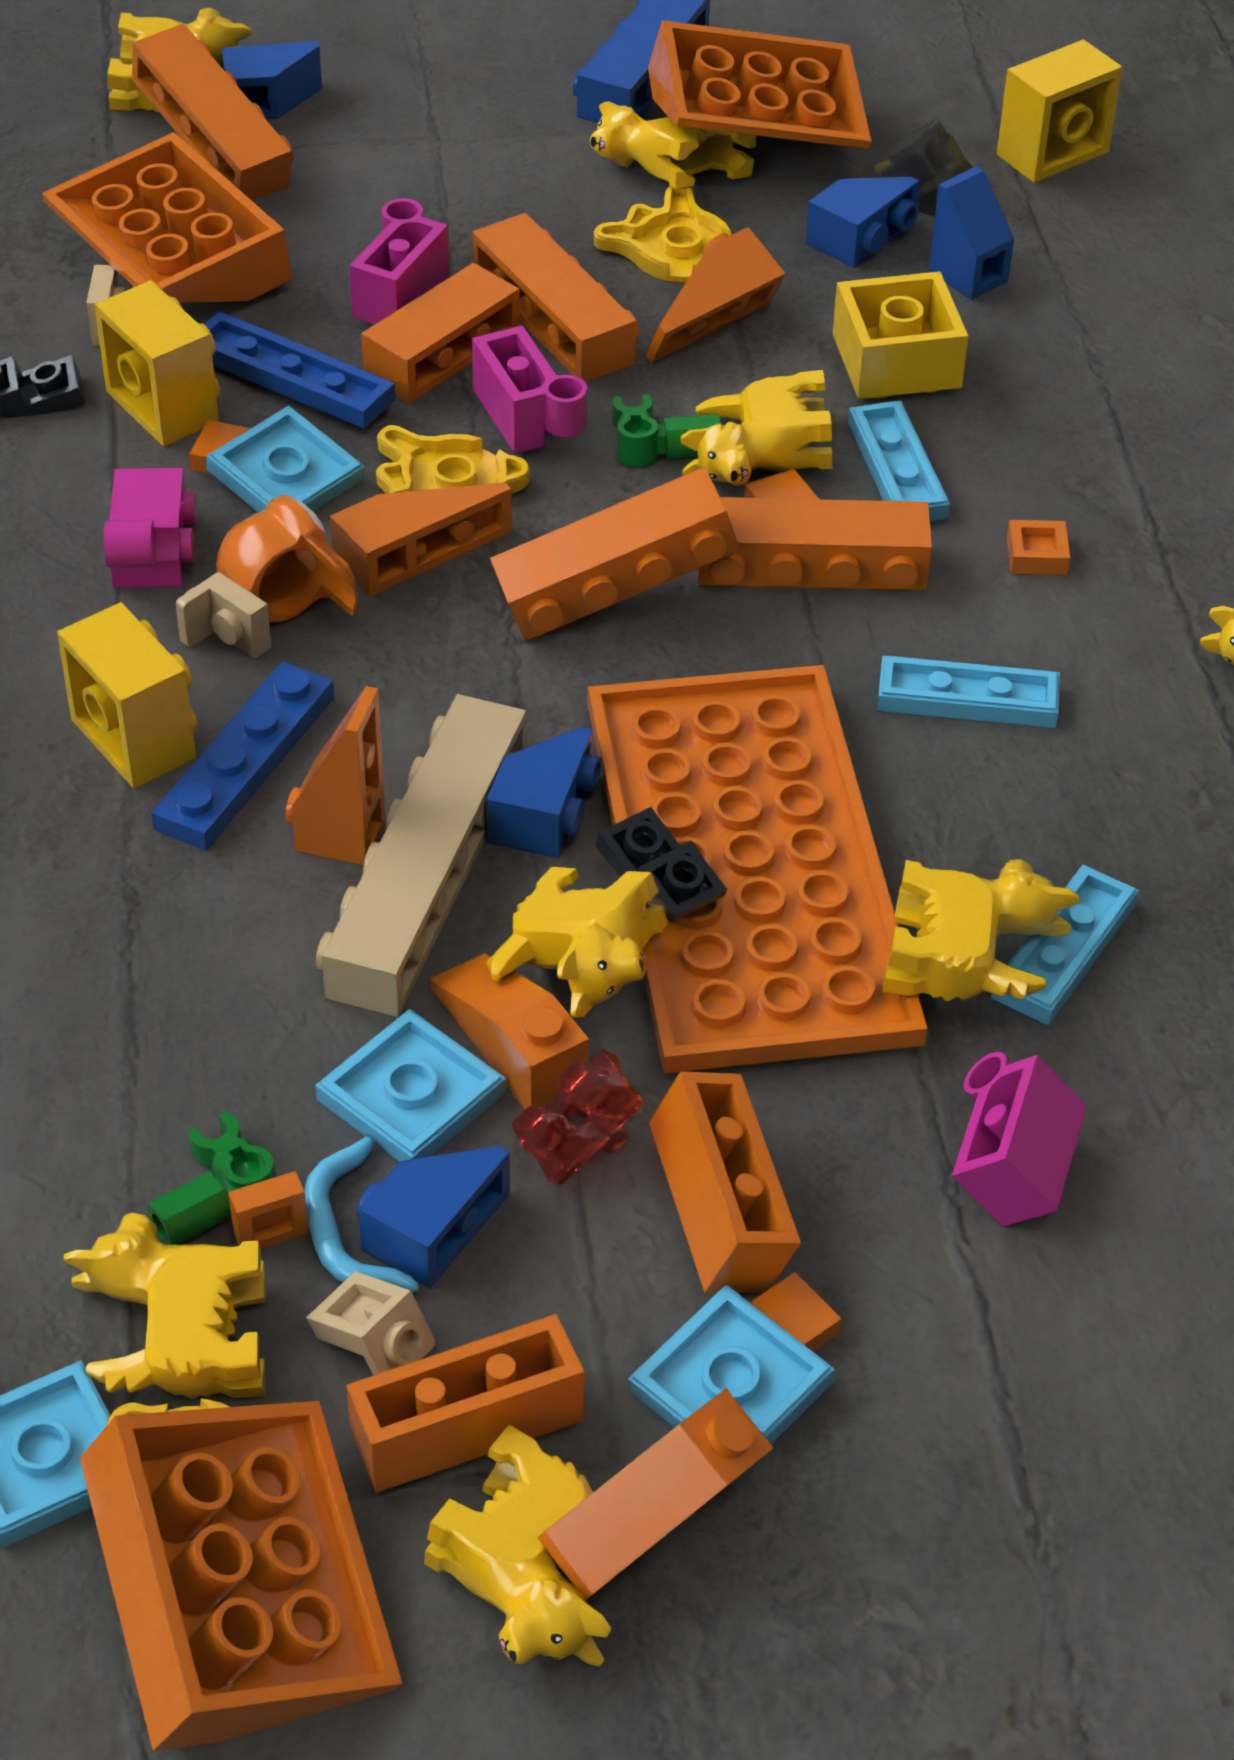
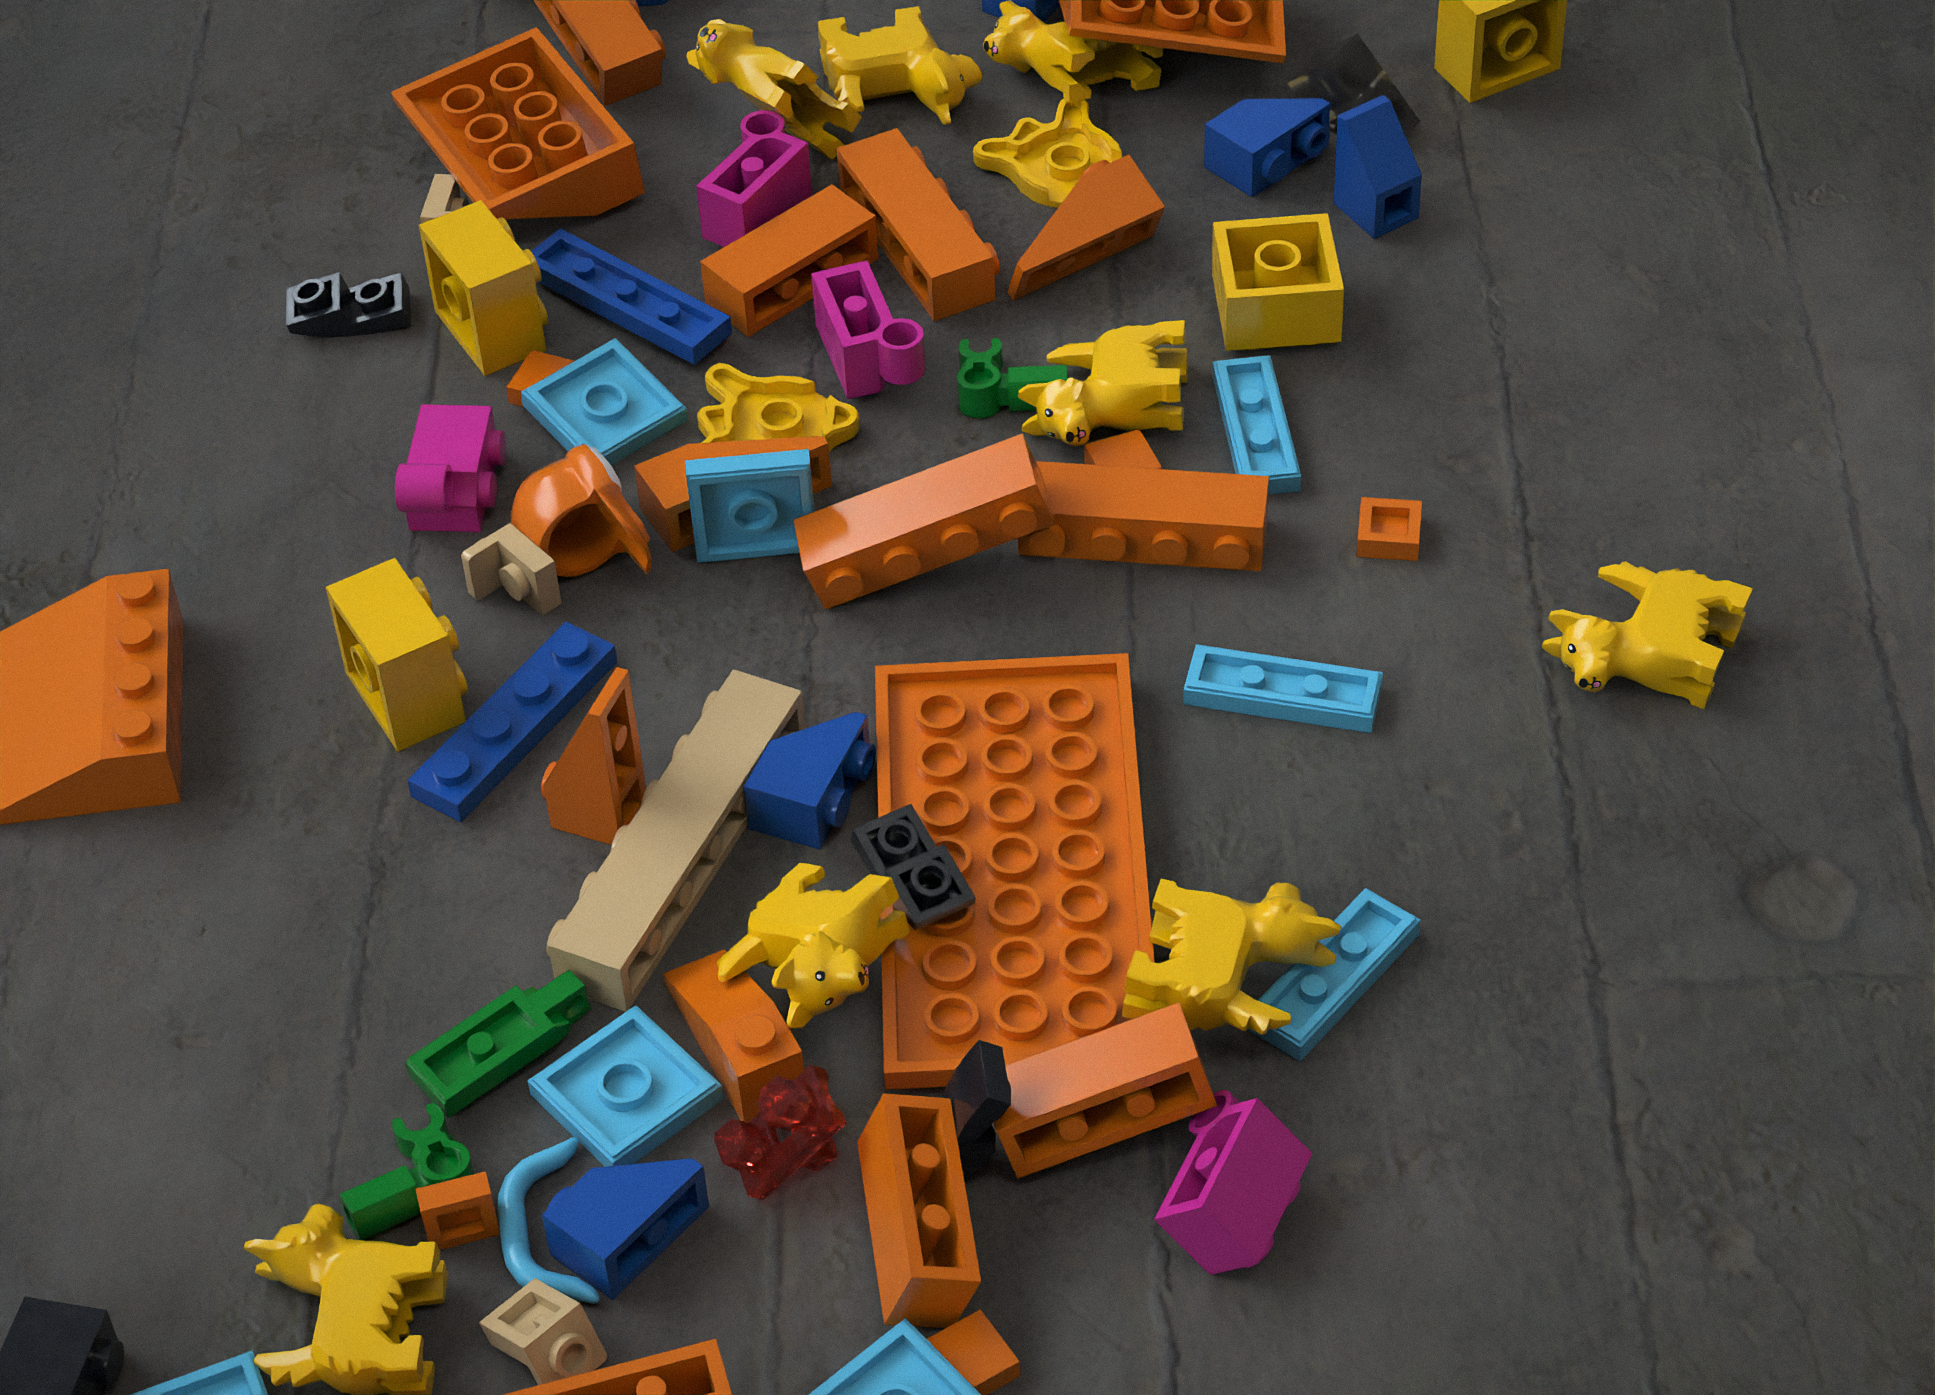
camera: 10 degrees right, 0 degrees up
none -> green hinge [405,970,591,1118]
none -> medium azure tile [685,449,815,563]
none -> yellow animal [686,19,862,160]
none -> yellow animal [818,6,983,125]
none -> black slope [942,1040,1011,1182]
none -> orange brick [994,1002,1217,1179]

